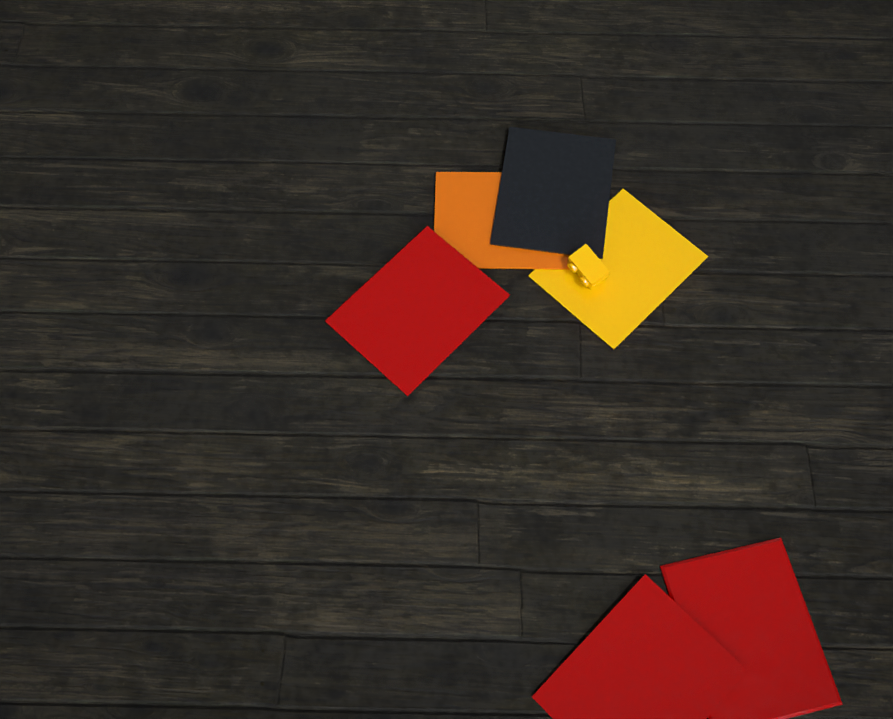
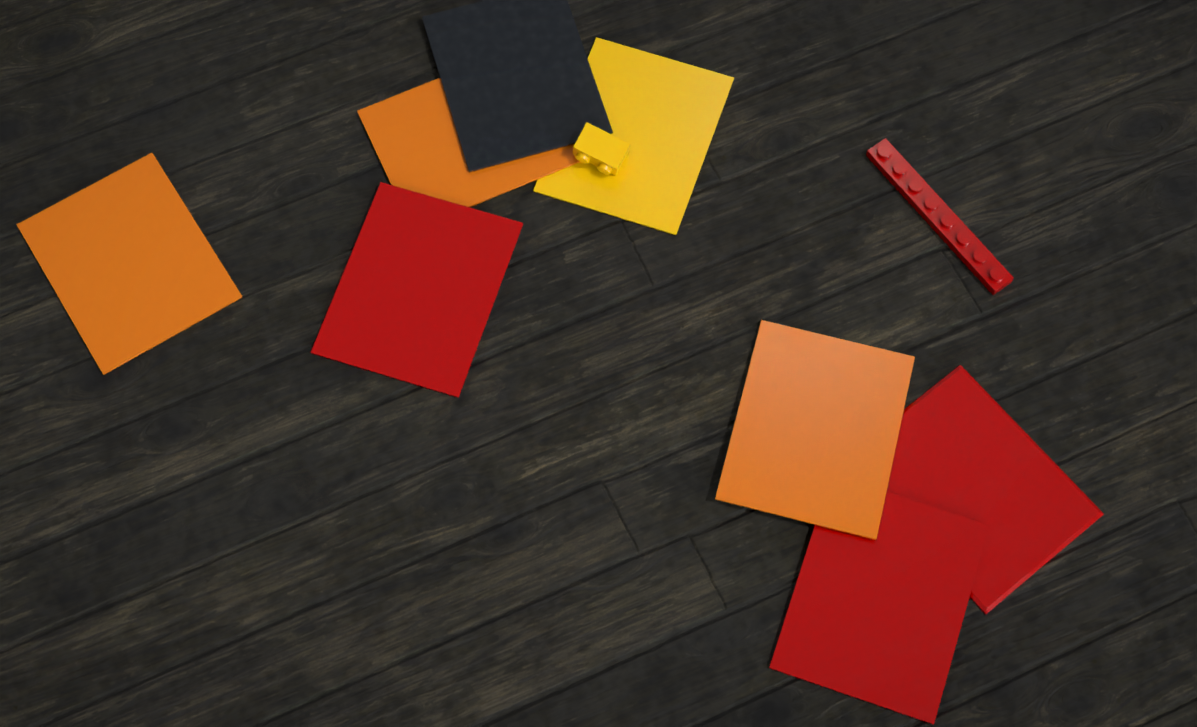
camera: 25 degrees left, 0 degrees up
none -> orange piece [16,153,243,375]
none -> orange piece [715,320,915,540]
none -> red plate [866,138,1014,295]

